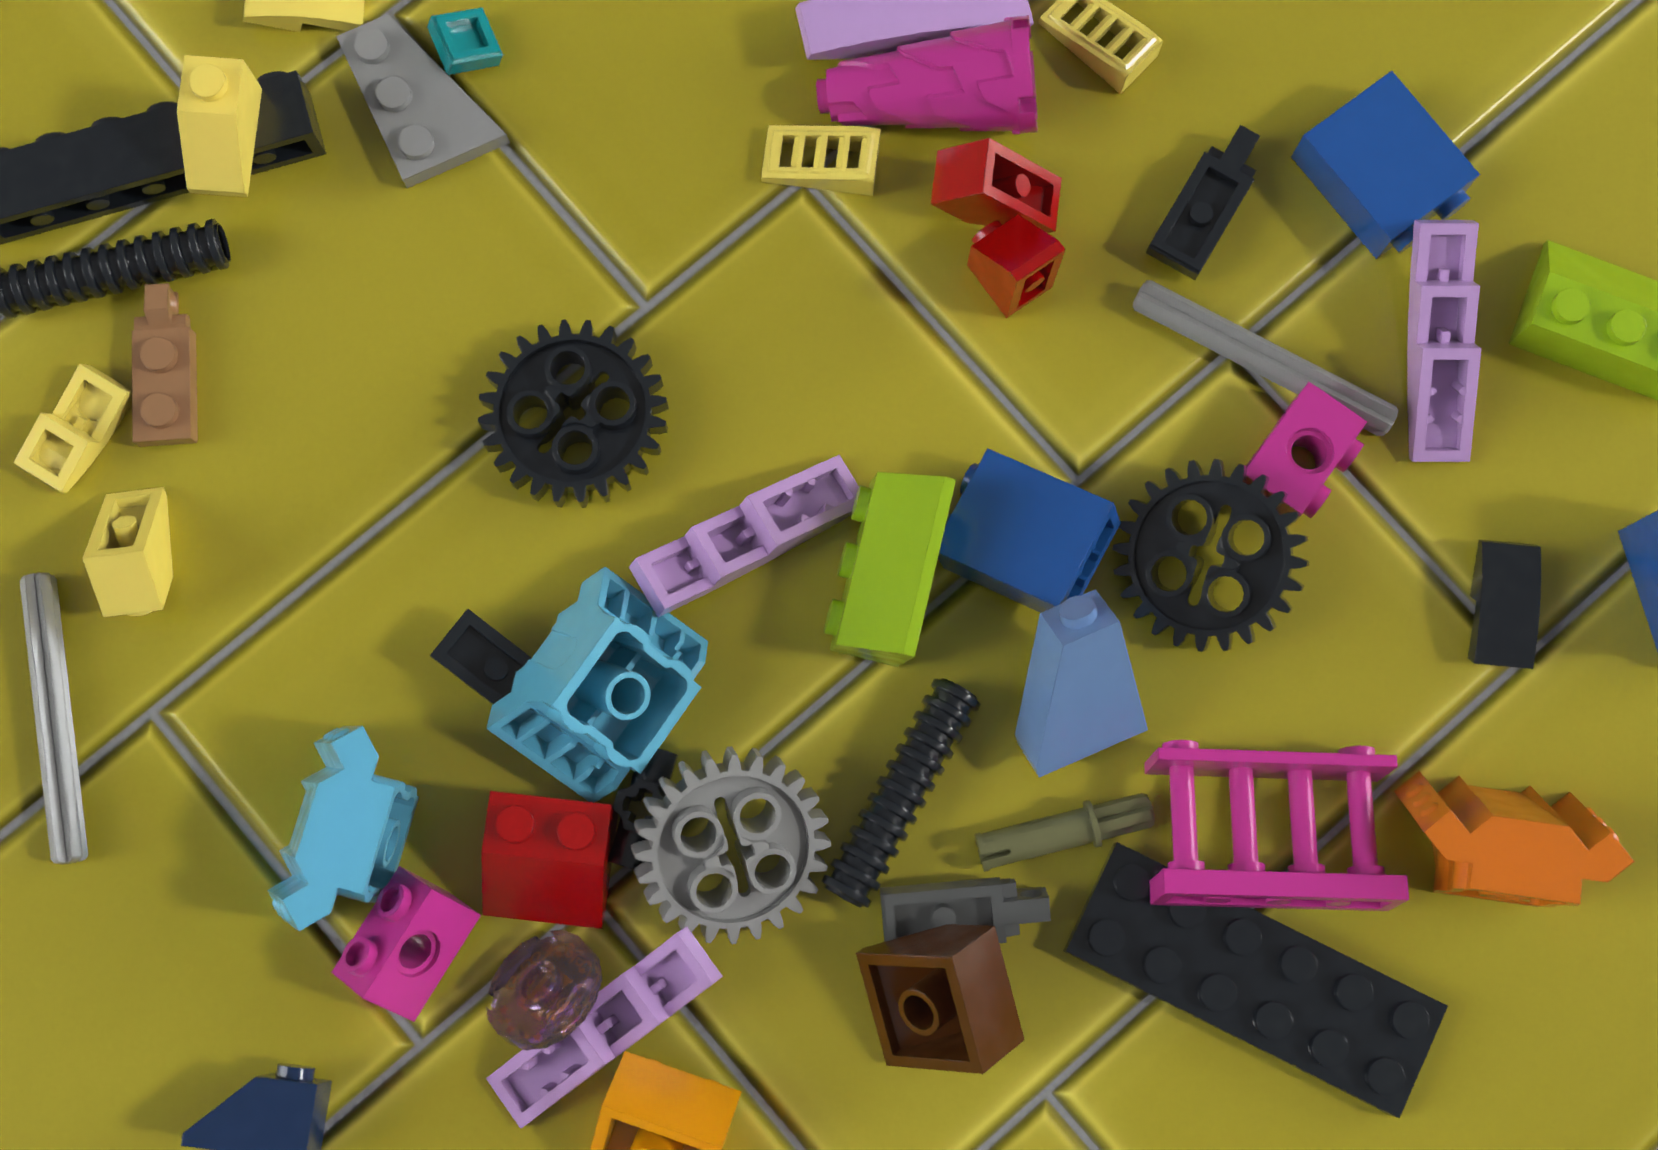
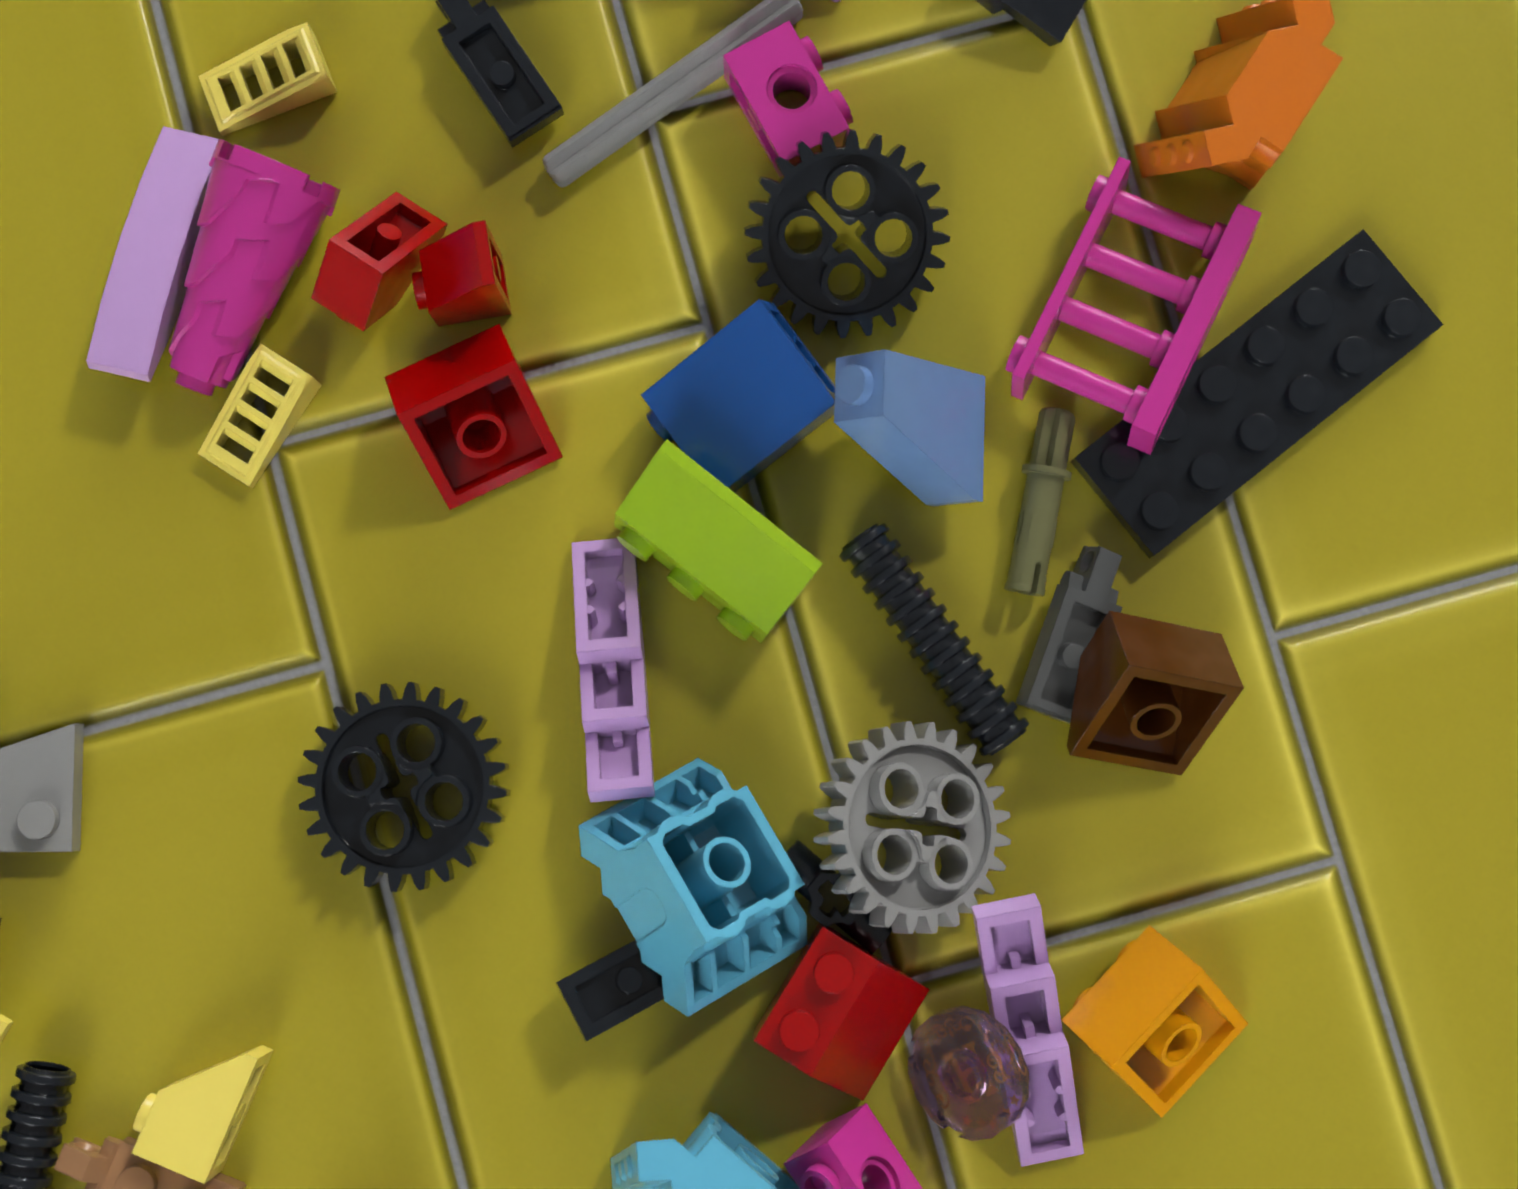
camera: 65 degrees left, 5 degrees up
none -> light yellow slope [132,1045,274,1184]
none -> red slope [384,324,563,510]

